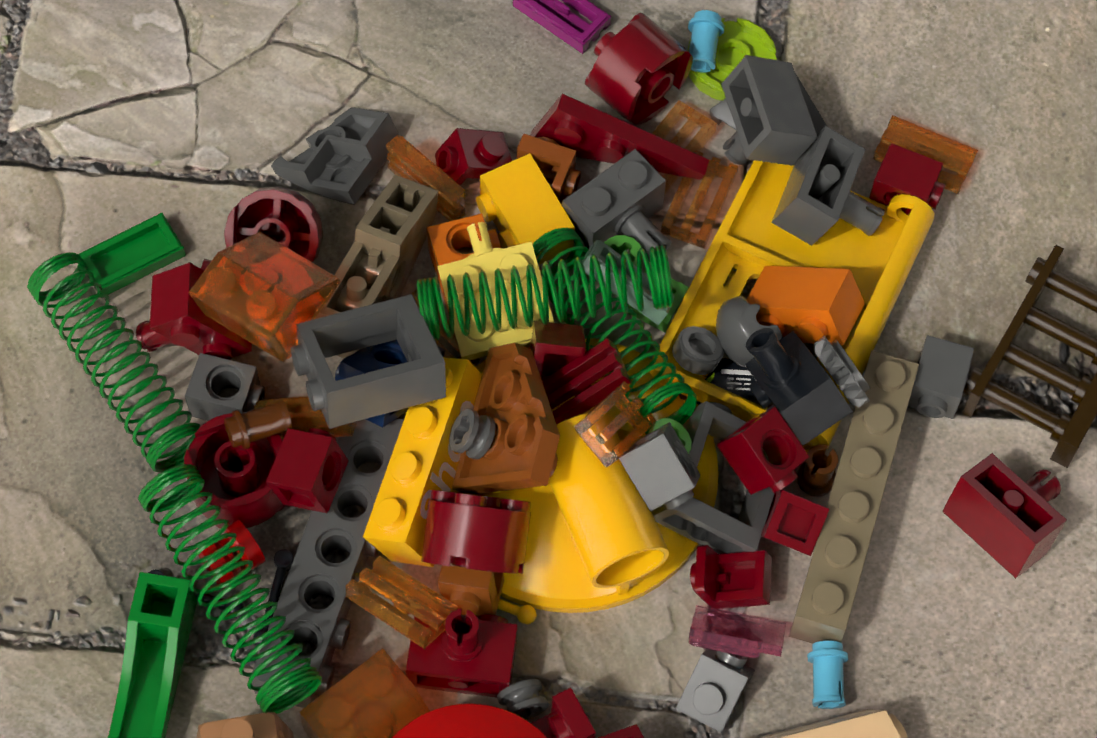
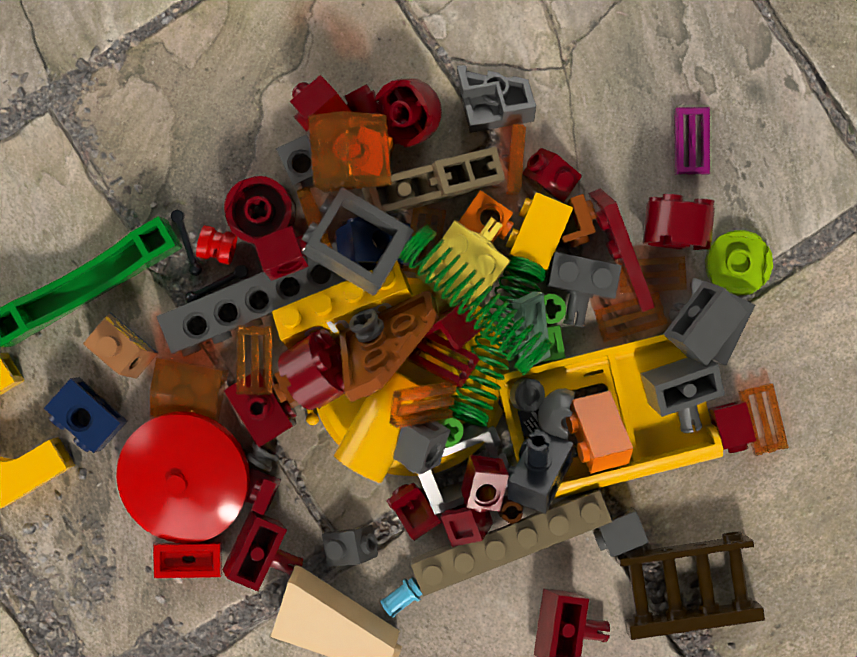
camera: 50 degrees right, 25 degrees up
green piece [27,252,201,473] -> none
green tile [79,213,186,298] -> none
green piece [138,464,322,714] -> none
reddish brown pin [224,400,292,449] -> none
medium azure pin [688,10,724,73] -> none
clear pink piece [688,605,786,658] -> none
dark grey gear [814,336,871,407] -> none

